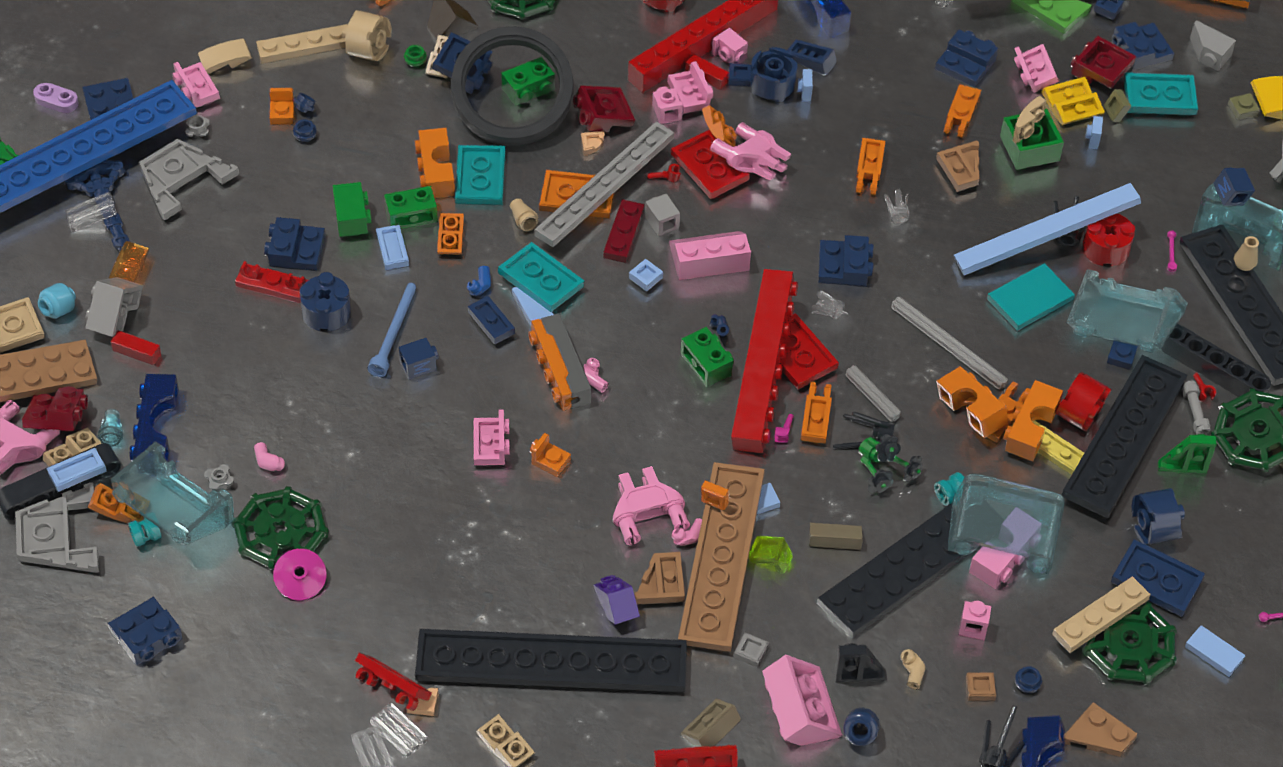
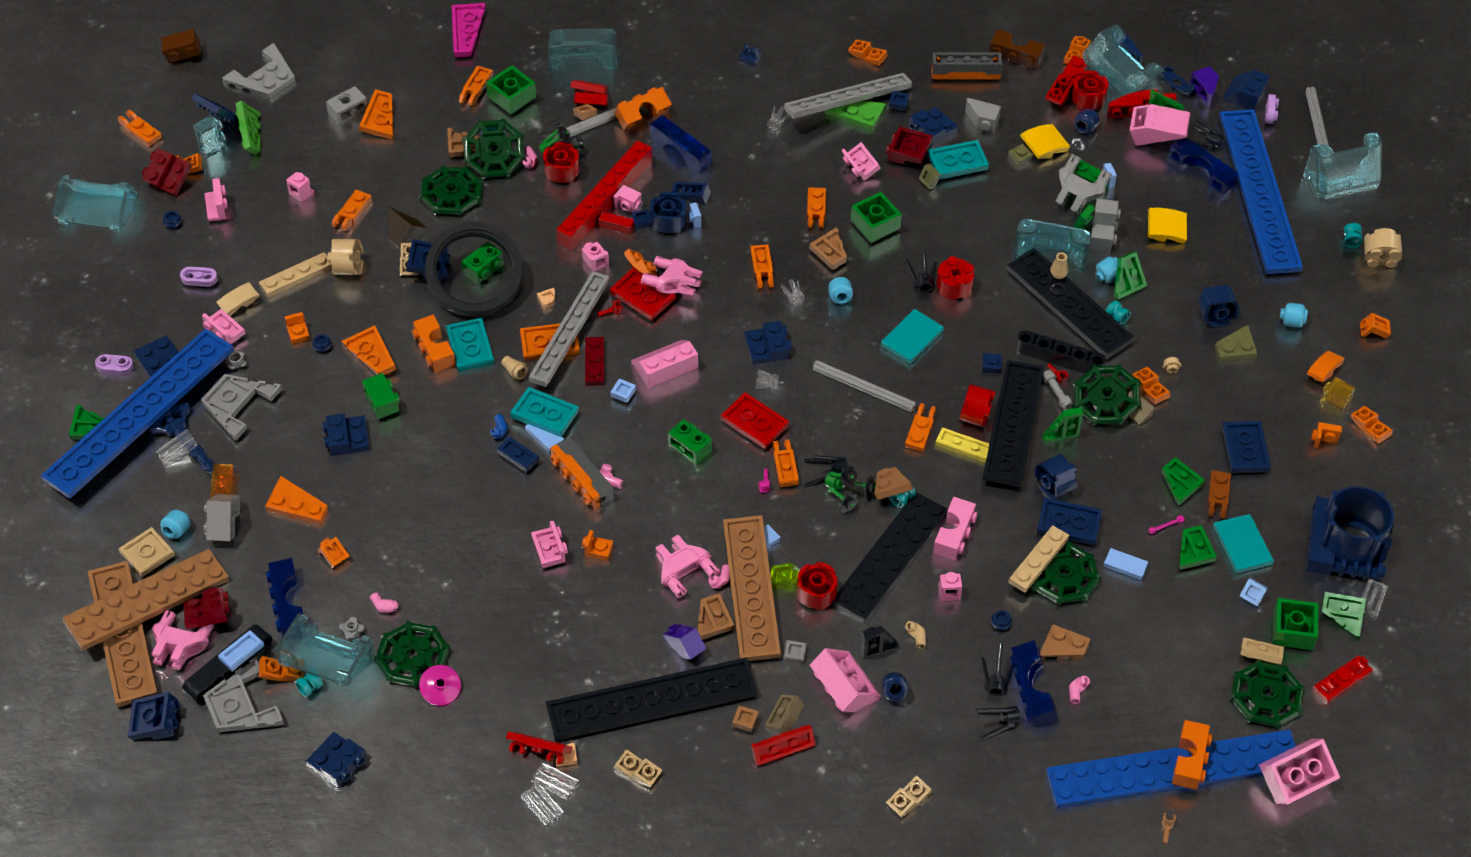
camera: 15 degrees left, 0 degrees up
tan slope [43,428,102,467] -> none
clear light blue cone [97,409,123,447] -> none
red piece [111,330,161,366] -> none
red plate [235,261,308,303] -> none
dark blue plate [293,93,316,113] -> none
dark blue brick [300,272,351,331] -> none
medium blue piece [367,283,416,377] -> none
light blue tile [376,225,409,270] -> none
green brick [384,186,438,229] -> none
dark blue brick [399,338,439,380] -> none
green plate [404,45,427,66] -> none
orange slope [437,213,464,255] -> none
dark red plate [572,85,635,132] -> none
light grey brick [645,194,680,237] -> none
bright pink bracket [667,62,713,114] -> none
orange tile [701,480,729,510] -> none
dark blue arm [709,314,729,337] -> none
red brick [731,269,798,453] -> none
dark tan slope [809,523,862,550] -> none
light grey axle [846,365,901,422] -> none
dark blue plate [935,30,998,88] -> none
orange arch [936,366,1008,438] -> none
clear light blue windscreen [948,474,1065,574] -> none
light blue tile [954,183,1141,275] -> none
medium nougat tile [966,673,996,701] -> none
orange arch [1003,380,1063,461] -> none
tan slope [1013,96,1046,143] -> none
yellow slope [1042,77,1105,125] -> none
clear light blue windscreen [1067,269,1188,353] -> none
light blue plate [1085,116,1103,150] -> none
dark pink hinge [1167,230,1177,272] -> none
dark blue brick [1213,167,1255,206] -> none
none -> lavender plate [180,267,218,287]
none -> orange wing [265,476,328,525]
none -> orange bracket [317,537,349,568]
none -> orange wing [341,325,397,375]
none -> medium nougat plate [732,705,759,733]
none -> red brick [797,562,838,611]
none -> medium azure head [828,277,853,304]
none -> medium nougat wing [875,467,913,500]

